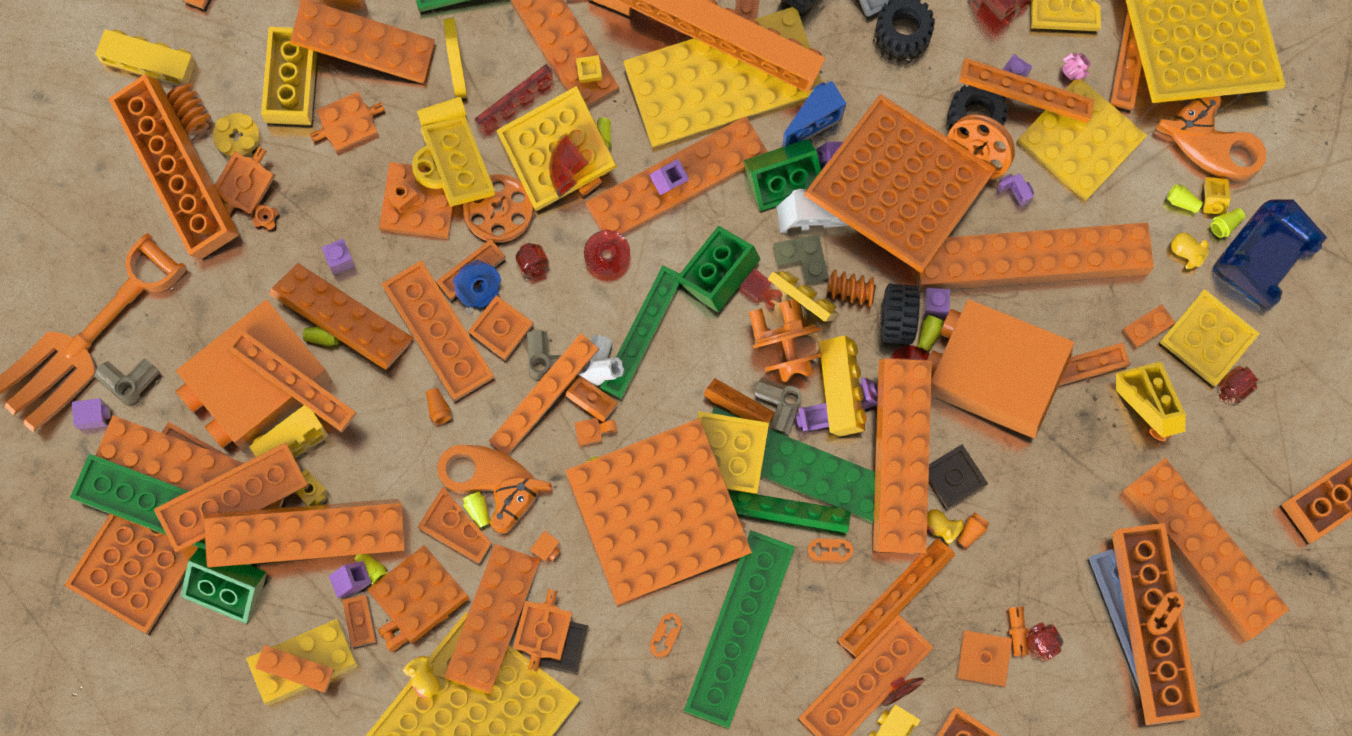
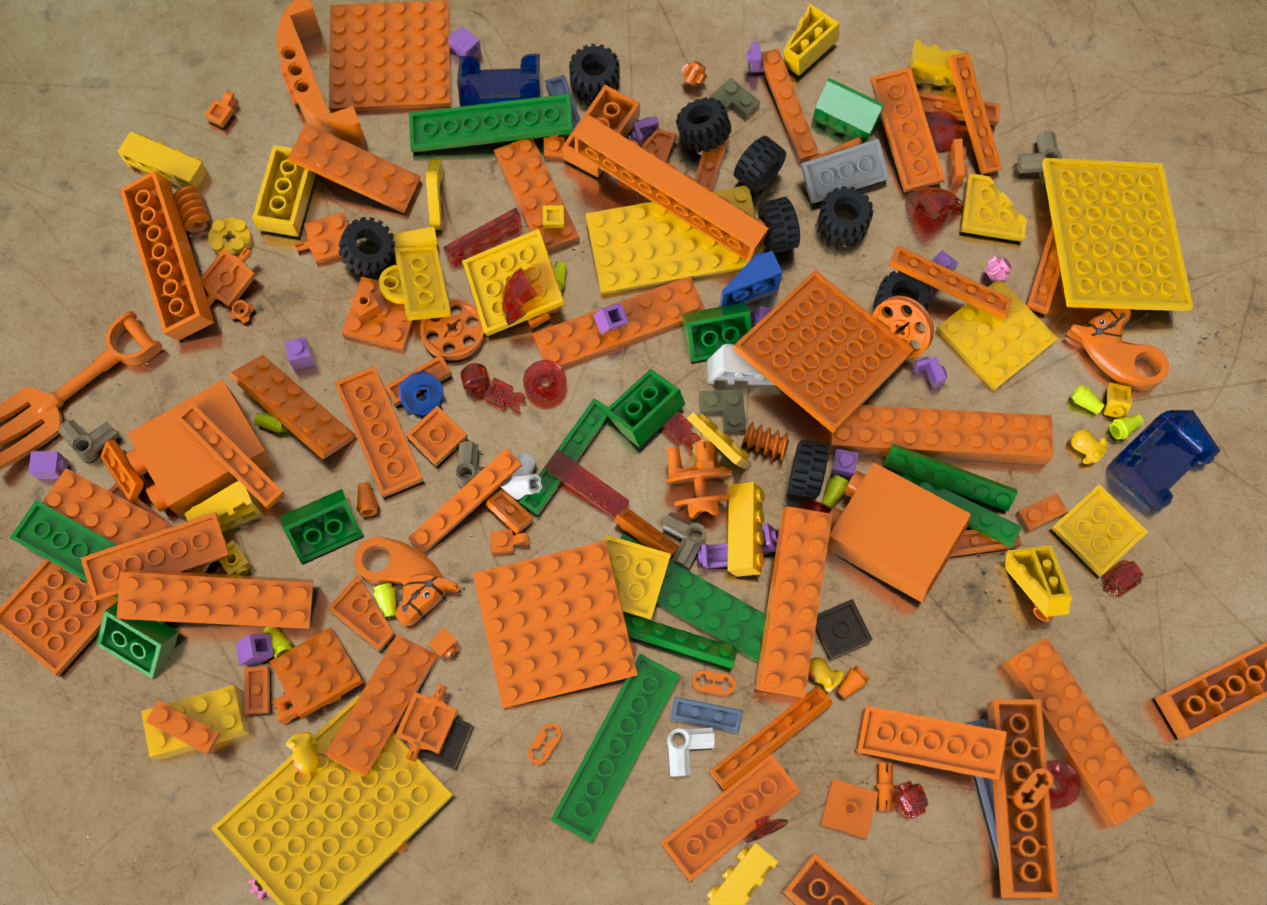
camera: 10 degrees right, 5 degrees down
none -> orange plate [100,440,144,501]
none -> green slope [280,489,363,564]
none -> black tyre [338,217,395,275]
none -> clear red plate [484,378,525,411]
none -> clear red plate [544,449,630,519]
none -> white piece [667,728,714,776]
none -> sand blue tile [670,696,743,734]
none -> black tyre [758,196,800,254]
none -> orange plate [858,706,1008,781]
none -> green plate [884,443,1018,511]
none -> green plate [896,471,1022,548]
none -> clear red dish [1046,760,1081,808]

